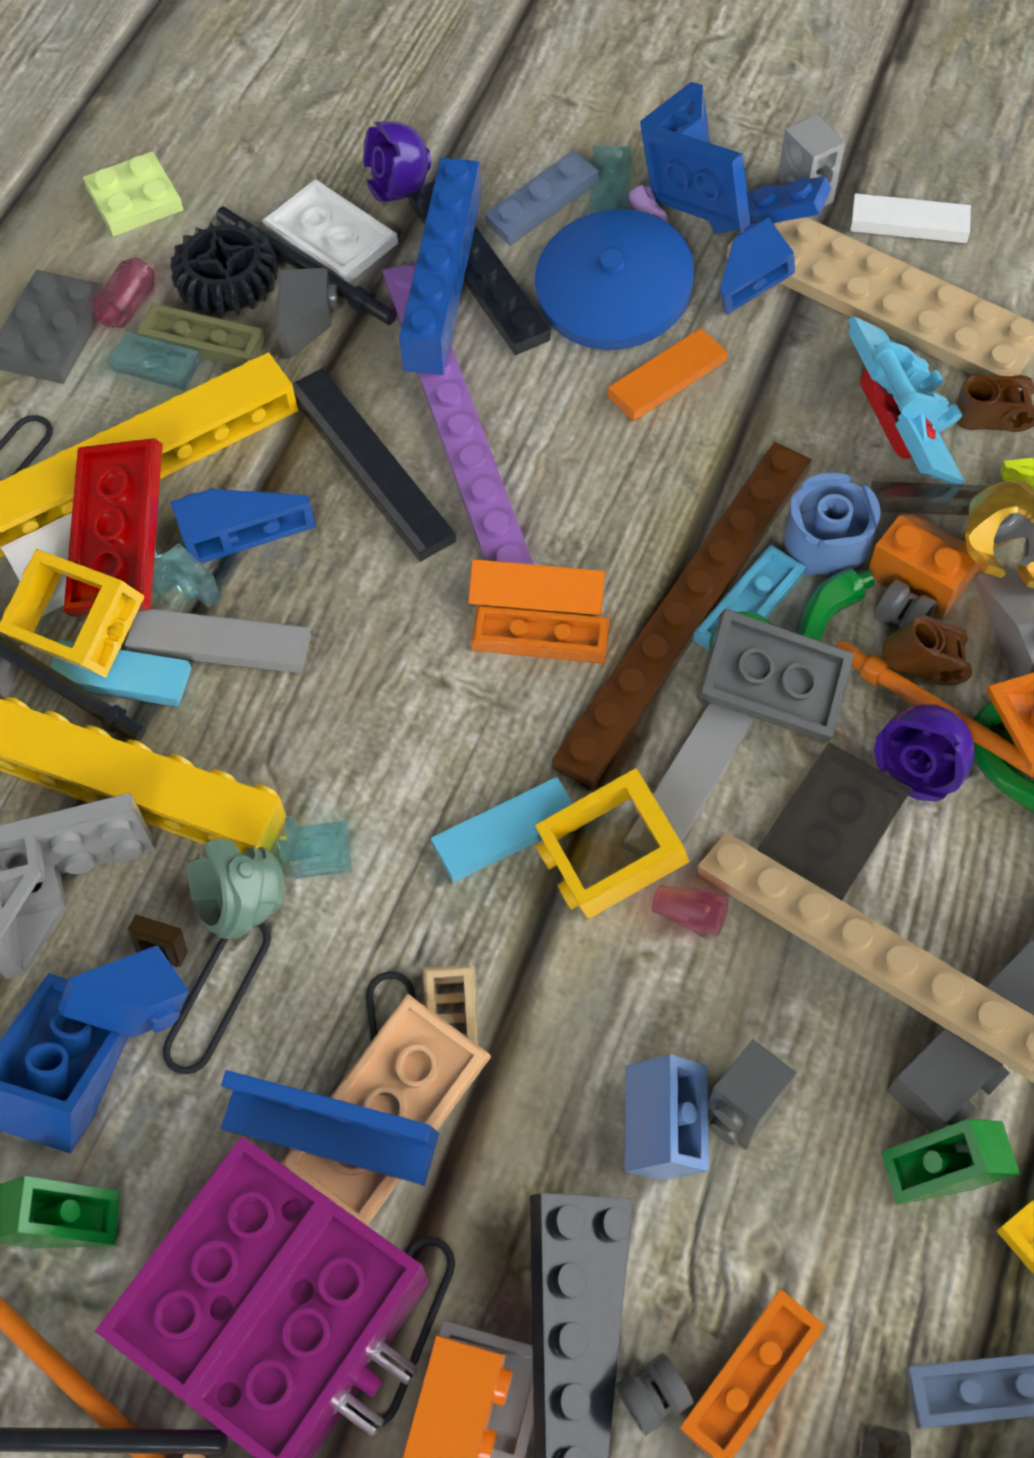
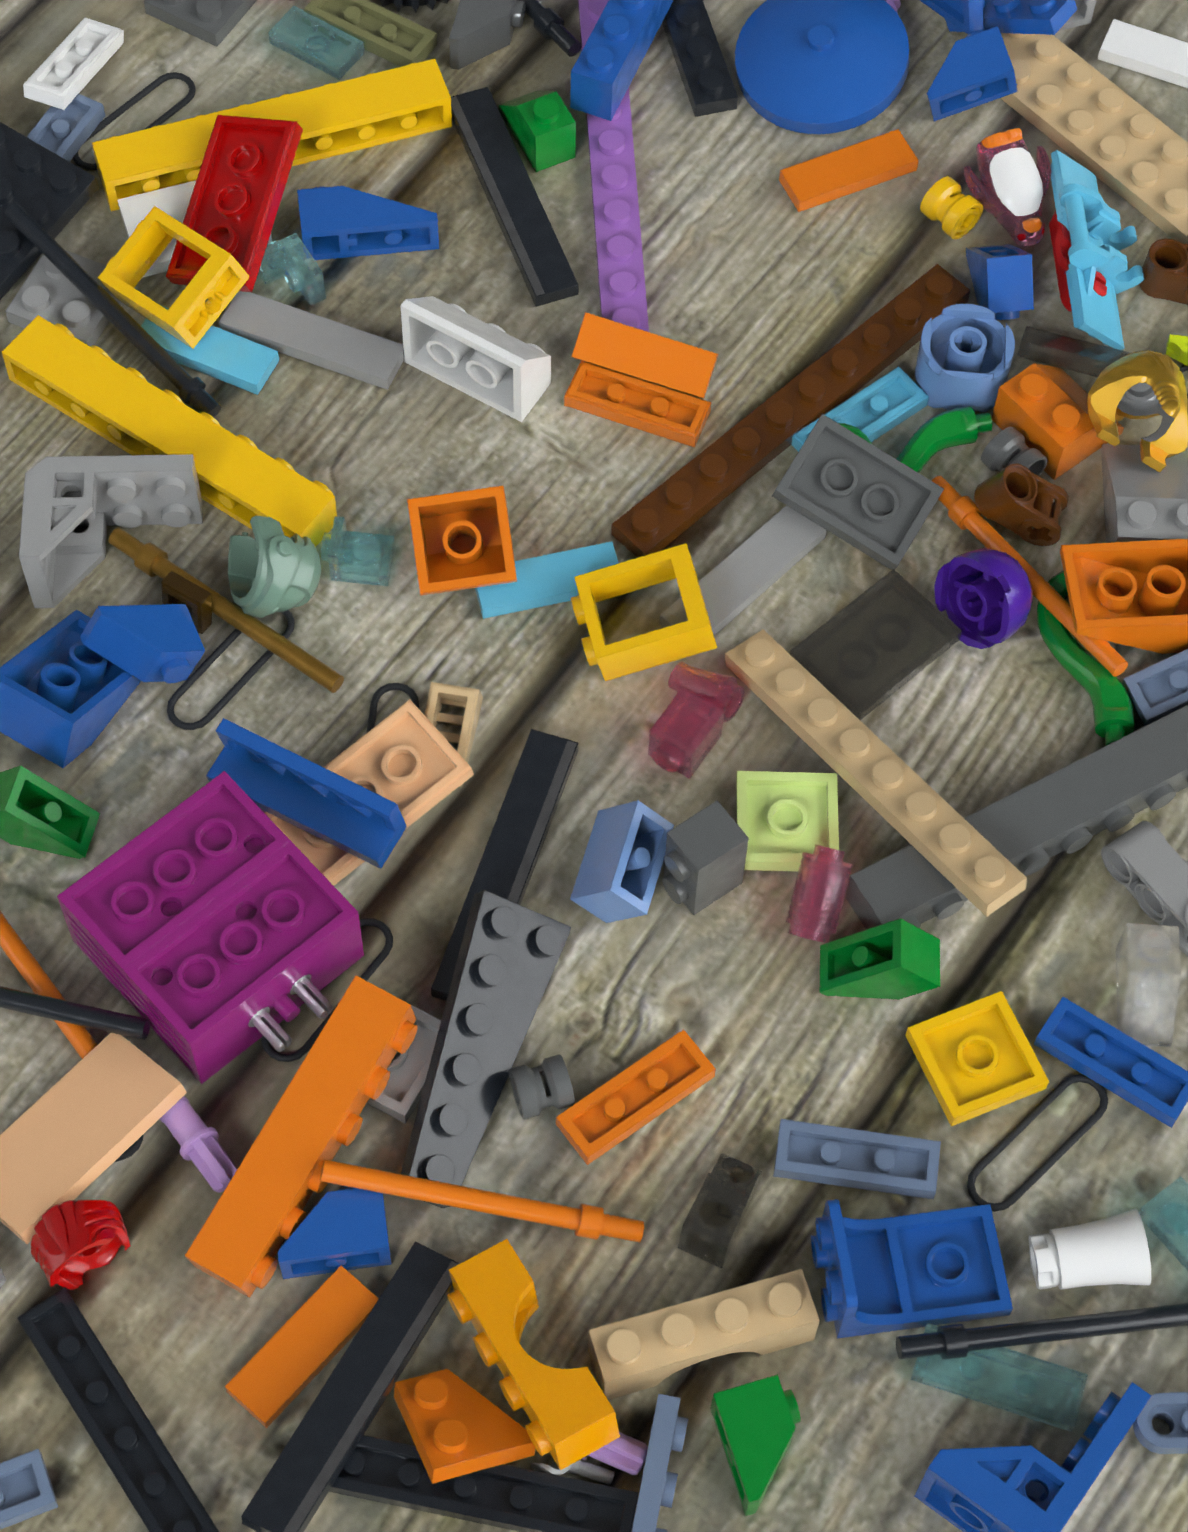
camera: 10 degrees right, 0 degrees up
none -> pearl gold bar [108,527,344,693]
none -> white slope [400,296,551,422]
none -> orange slope [407,486,517,596]
none -> black tile [431,729,579,1001]
none -> green slope [498,90,576,172]
none -> clear pink brick [648,687,724,779]
none -> yellowish green plate [736,771,840,872]
none -> clear pink head [785,844,853,943]
none -> yellow wheel [920,176,984,240]
none -> animal [964,128,1051,247]
none -> blue slope [966,244,1034,320]

